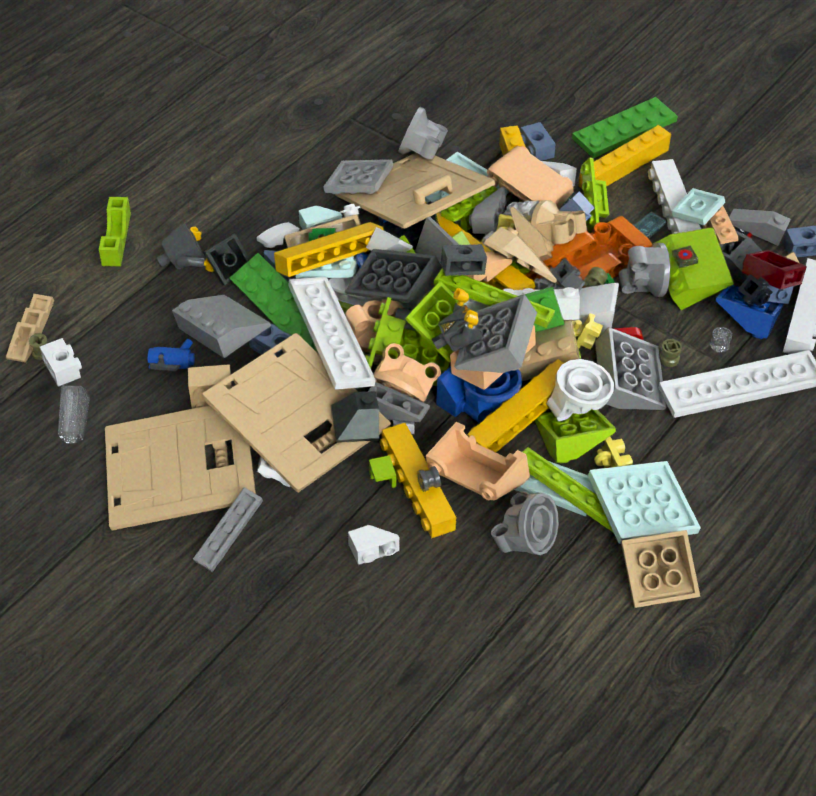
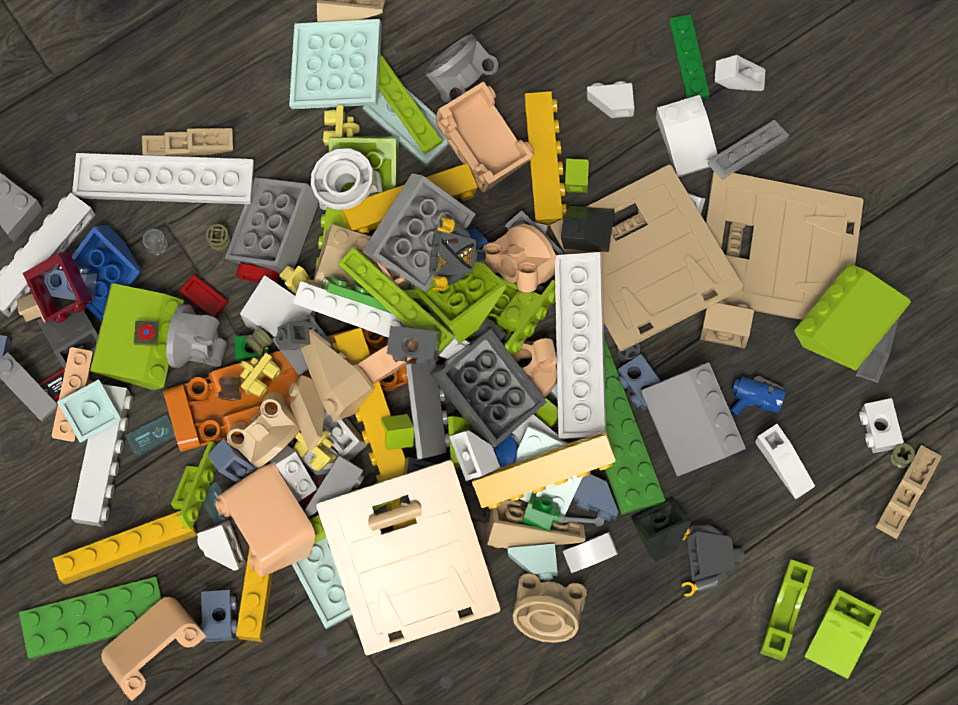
camera: 155 degrees left, 25 degrees up
light grey plate [323,159,394,194] -> none
white plate [340,204,361,217] -> none
light grey piece [398,107,448,159] -> none
dark grey wheel [417,466,441,492] -> none
black brick [737,274,773,307] -> none
none -> light nougat windscreen [101,597,206,701]
none -> tan slope [142,128,233,157]
none -> red tile [179,274,229,318]
none -> clear smoke wheel [218,377,242,401]
none -> light yellow hips [240,353,281,398]
none -> tan piece [513,574,587,643]
none -> white slope [656,95,718,177]
none -> green plate [669,14,710,100]
none -> white slope [715,55,765,91]
none -> white slope [755,424,815,499]
none -> lime slope [794,264,911,370]
none -> lime slope [804,590,882,679]

